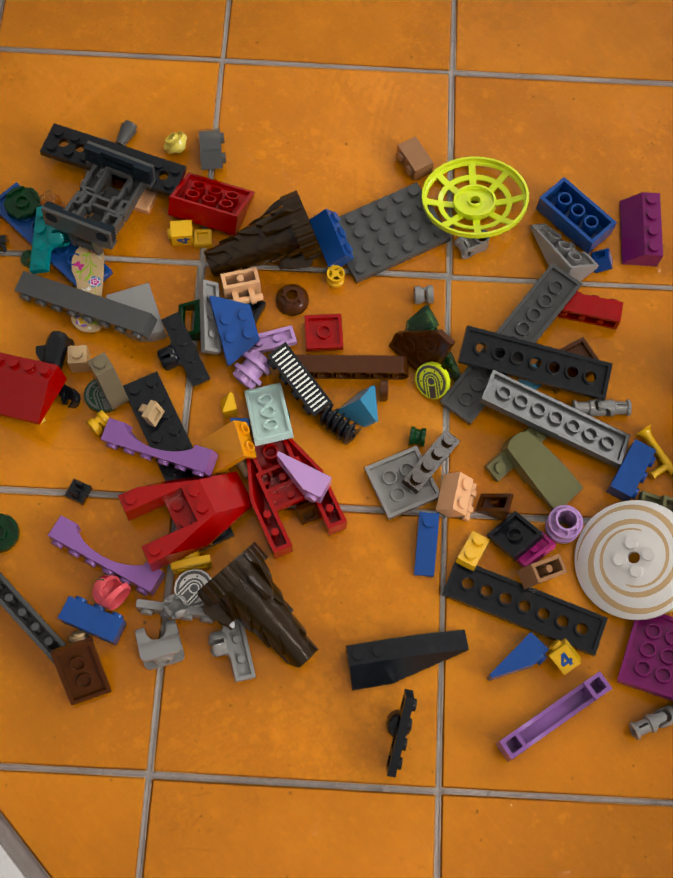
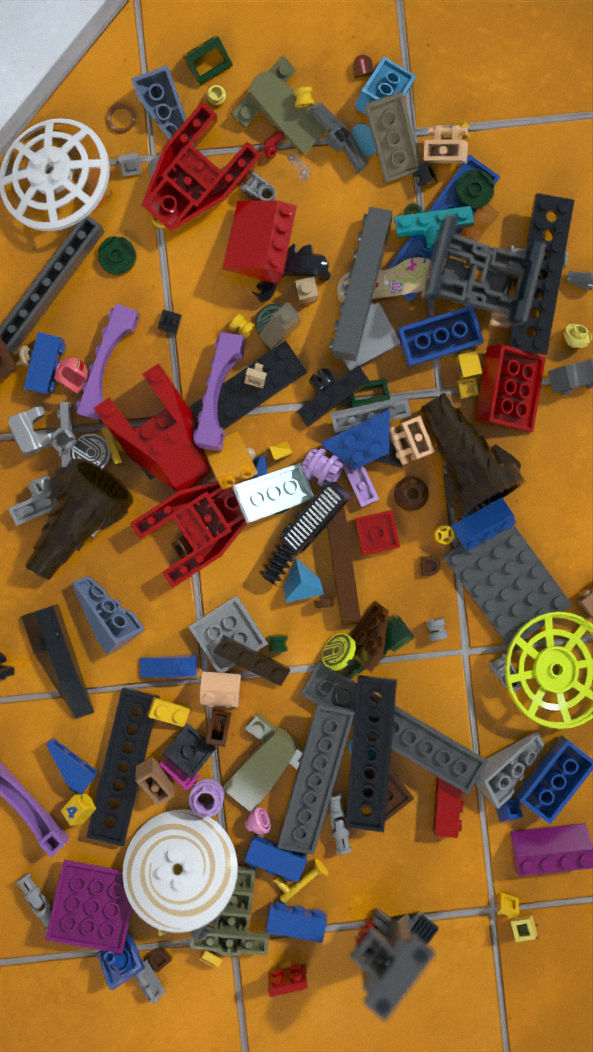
camera: 80 degrees right, 20 degrees up
lavender slope [277,451,332,503] -> none
none -> sand blue wedge [72,576,145,655]
none -> bright pink brick [245,807,271,834]
none -> blue brick [396,306,484,369]
none -> reddish brown tile [420,556,440,576]

